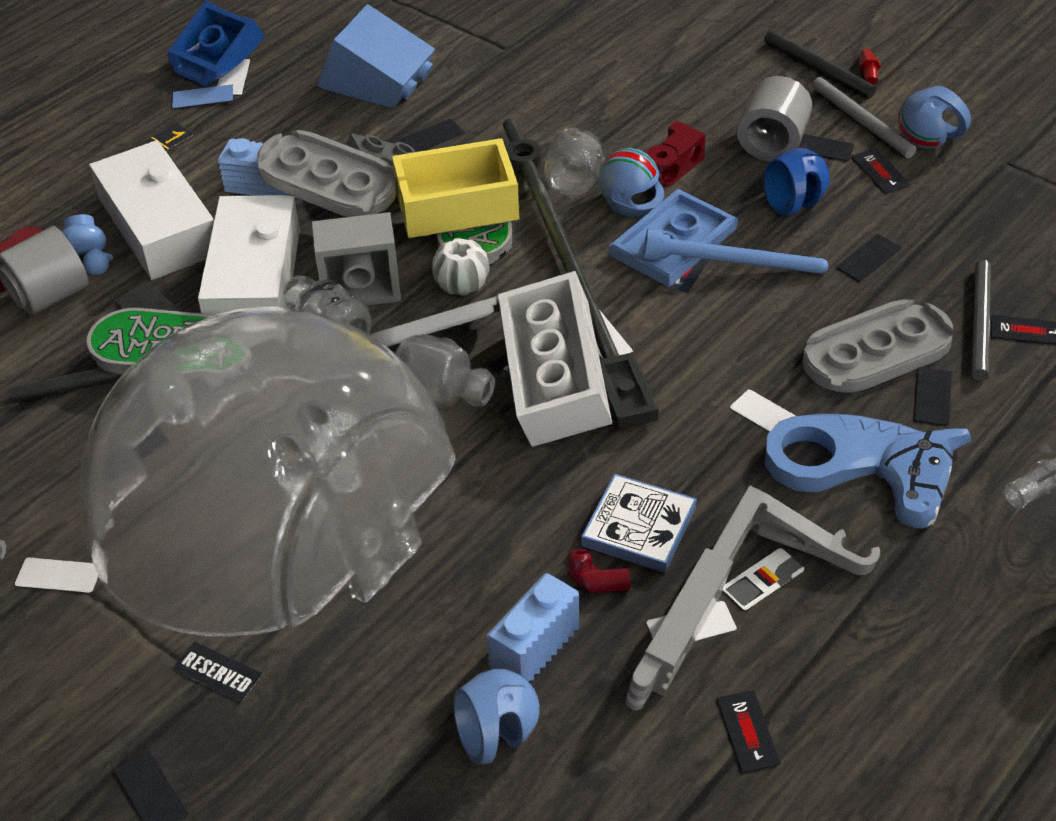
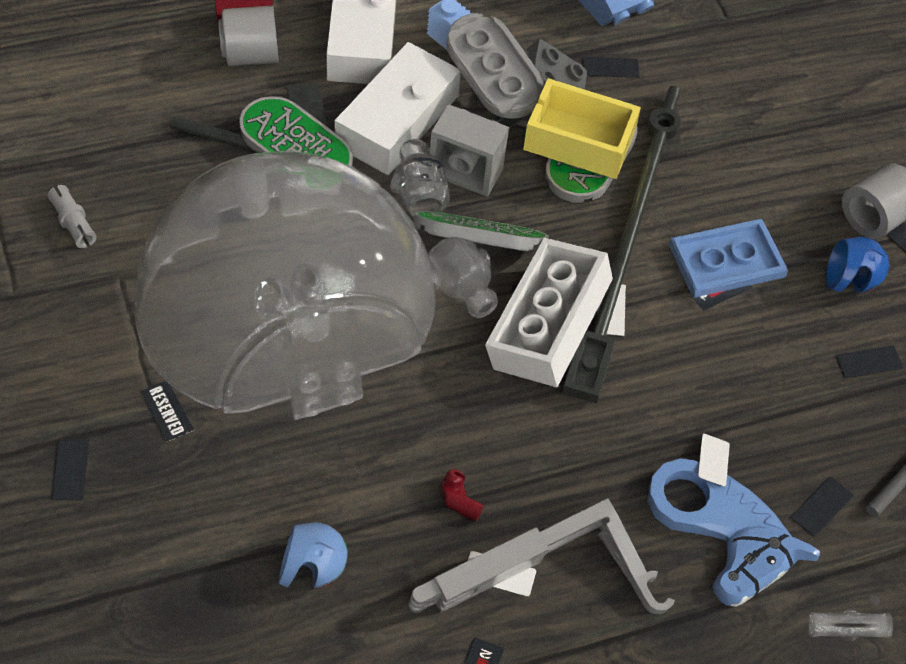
camera: 25 degrees right, 10 degrees up
white sticker [15,558,102,593] -> none
medium blue animal [61,214,114,275] -> none
white piece [432,238,490,296] -> none
light blue brick [486,573,579,681] -> none
clear piece [543,128,607,198] -> none
tile [582,474,697,573] -> none
medium blue helmet [598,148,664,218] -> none
medium blue piece [643,228,828,274] -> none
dark red leg [647,120,706,187] -> none
sticker [723,548,804,610] -> none
white sticker [730,390,795,431] -> none
light grey tile [803,299,953,393] -> none
none -> white sticker [698,434,730,486]

